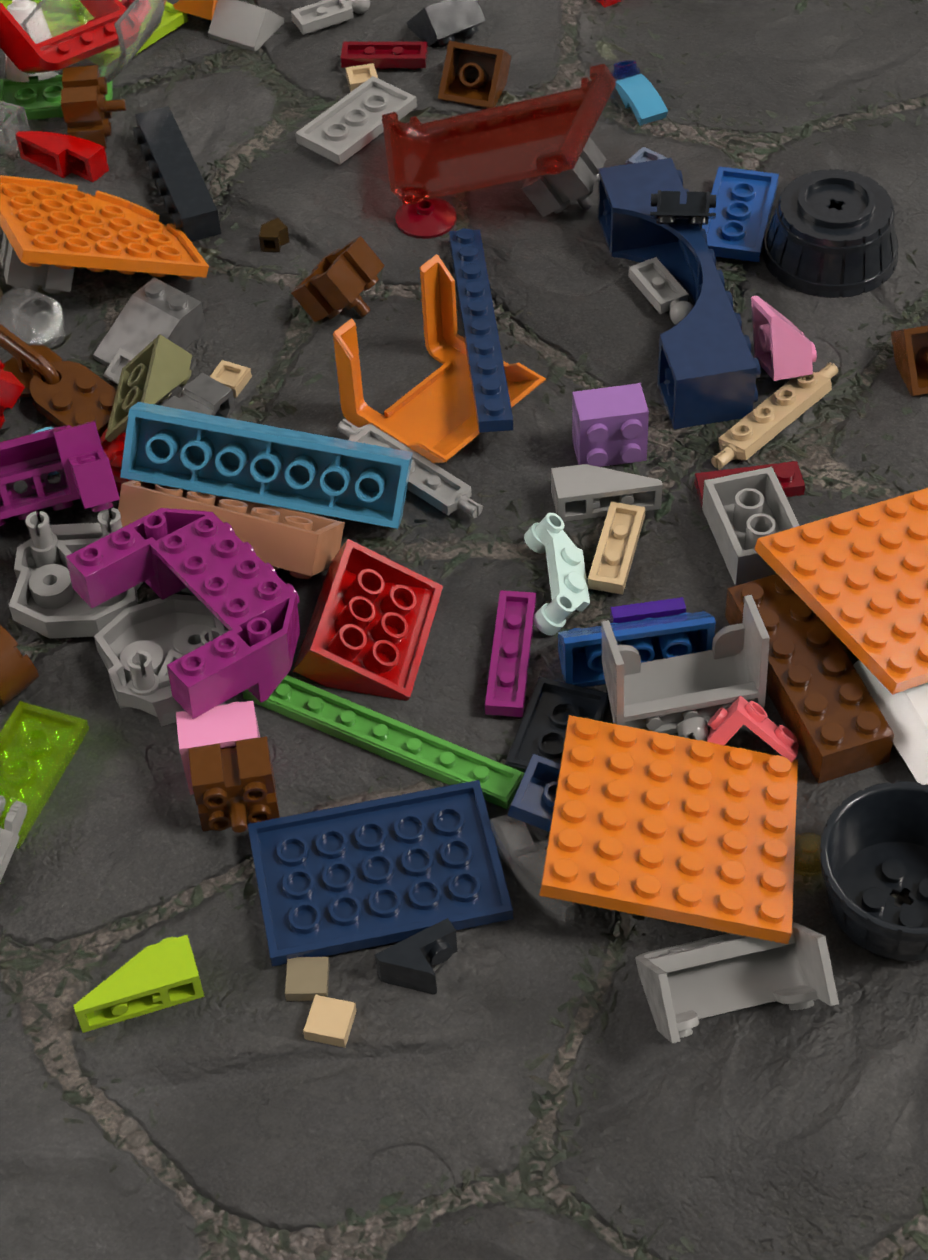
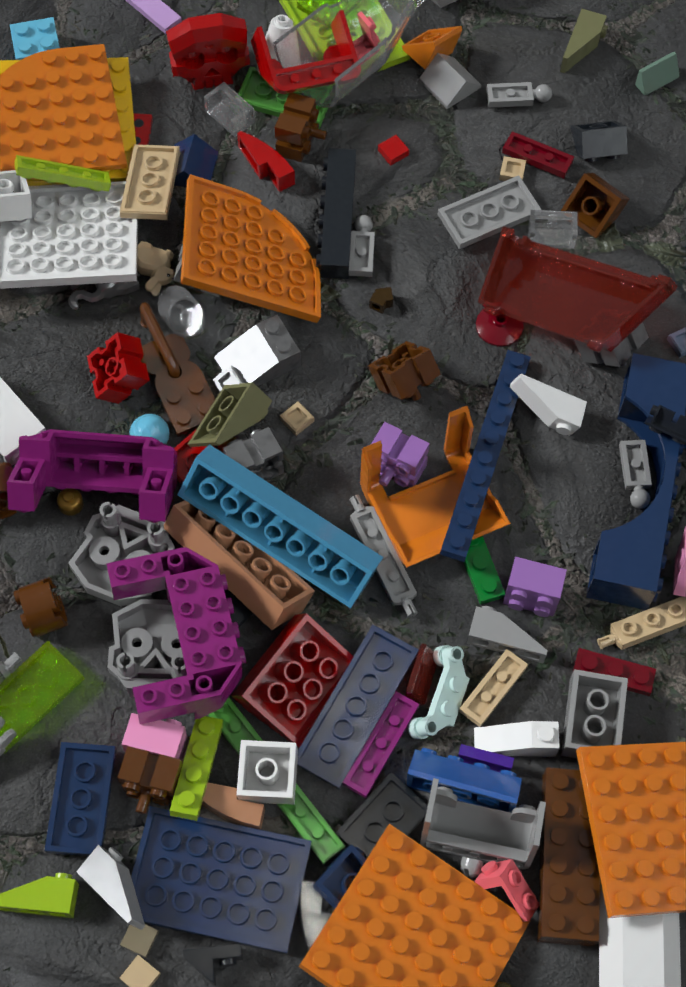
camera: 20 degrees right, 15 degrees up
none -> dark blue plate [45,742,117,856]
none -> slope [76,845,145,930]
none -> lime plate [170,716,223,821]
none -> nougat slope [202,783,265,830]
none -> white brick [237,740,298,805]
none -> dark blue plate [297,625,419,790]
none -> light grey plate [349,215,375,277]
none -> medium lavender brick [371,422,430,487]
none -> red tile [378,135,409,166]
none -> clear red slope [405,643,437,705]
none -> green plate [464,536,505,605]
none -> white slope [474,721,559,757]
none -> white slope [510,374,587,436]
none -> clear panel [528,210,578,249]

